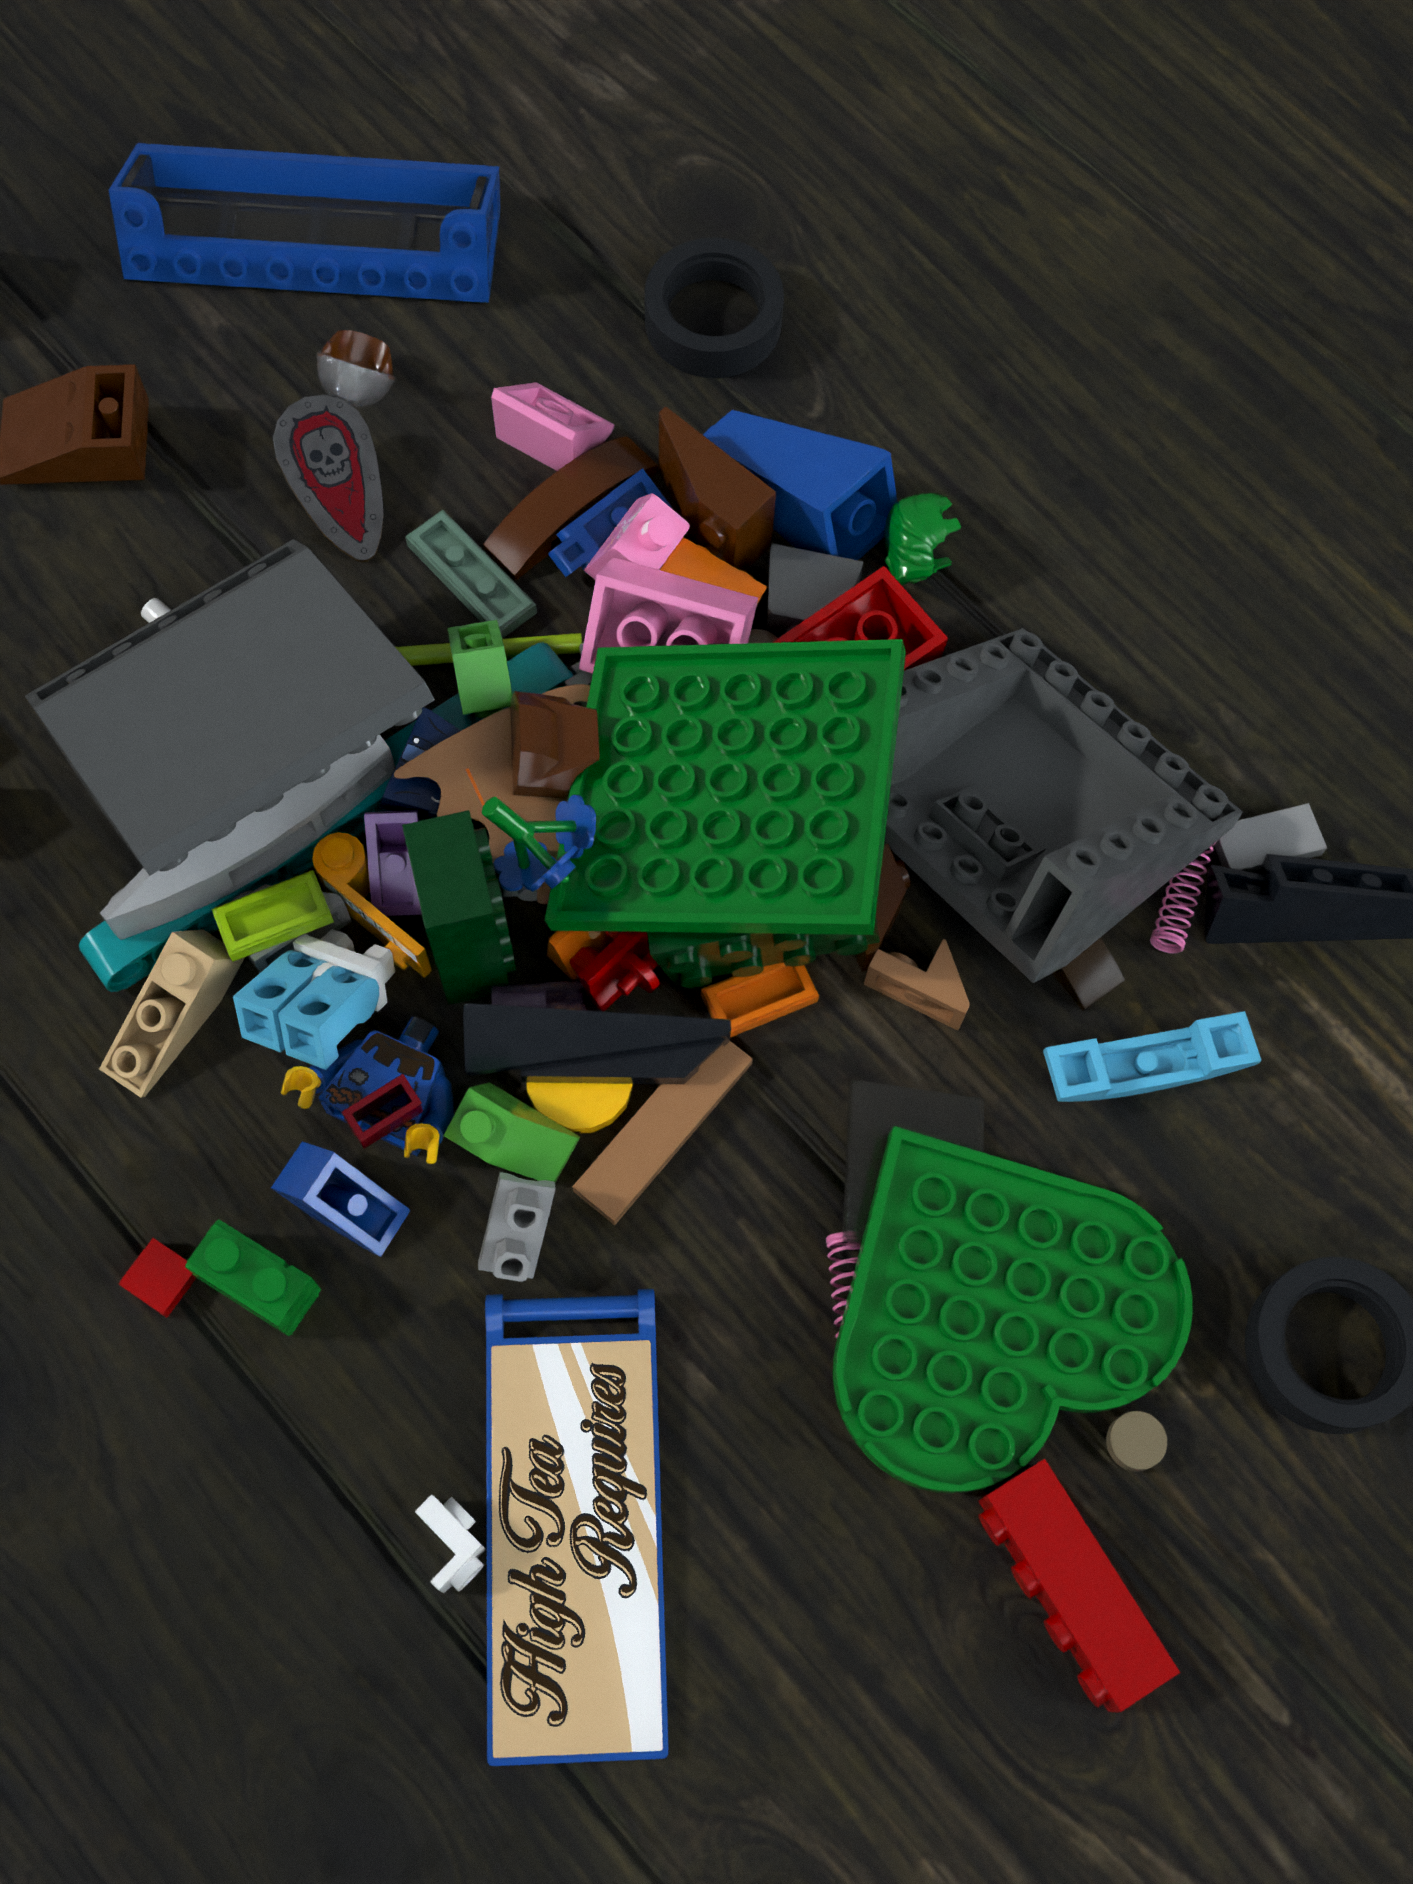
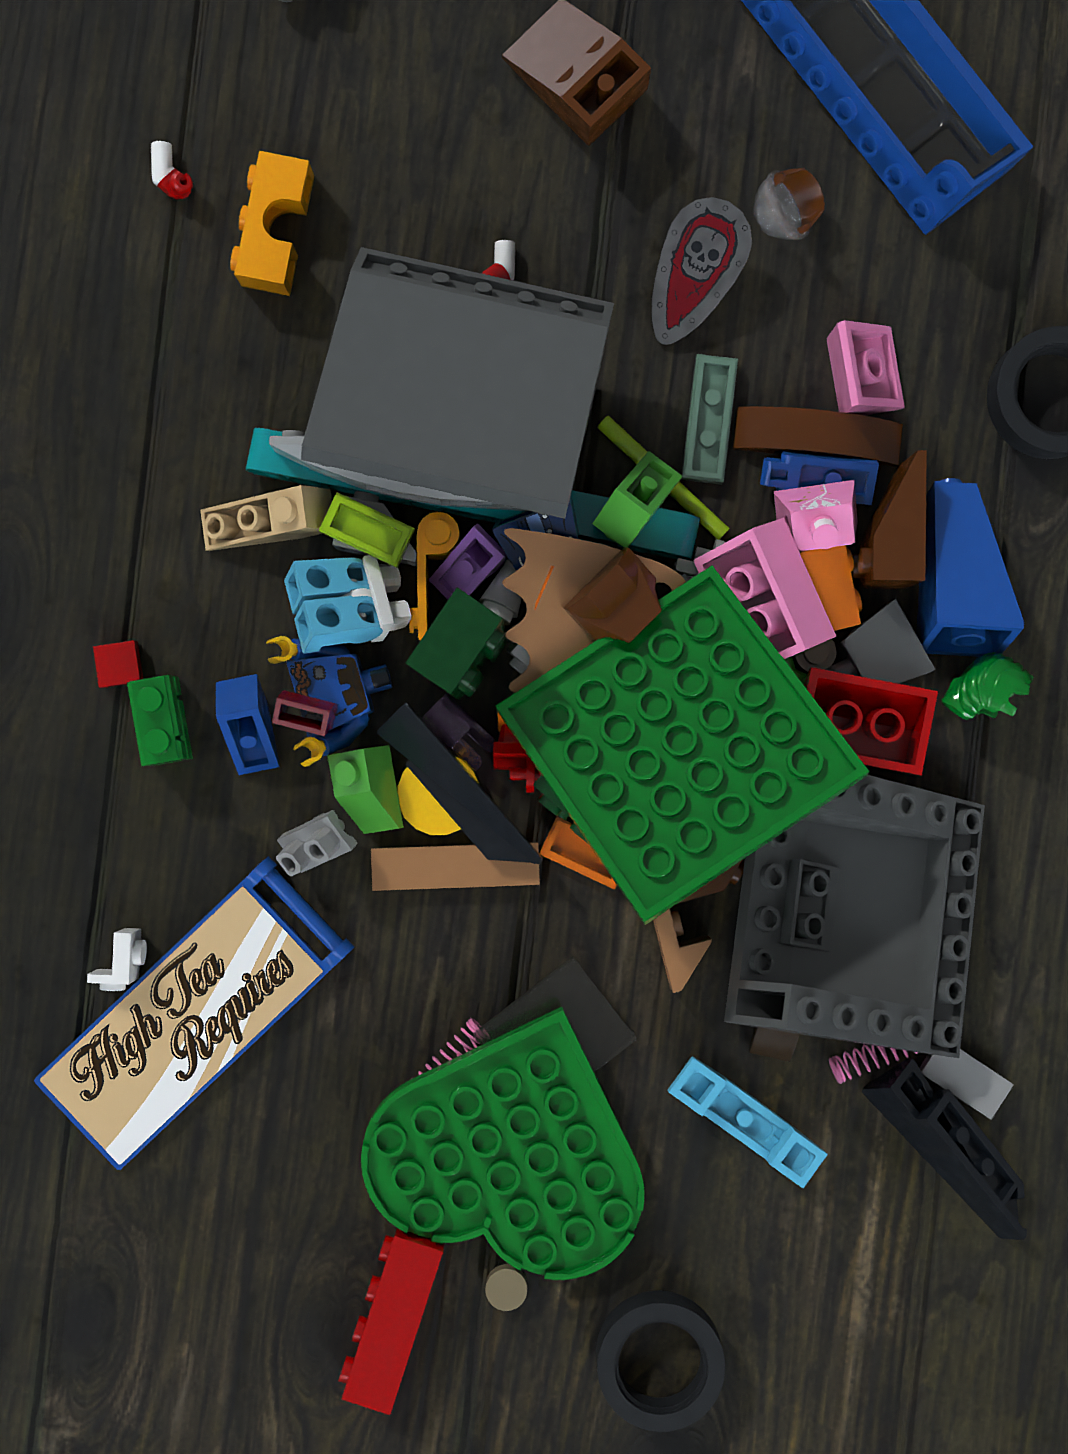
camera: 50 degrees right, 20 degrees up
blue plant [482,795,596,892] -> none

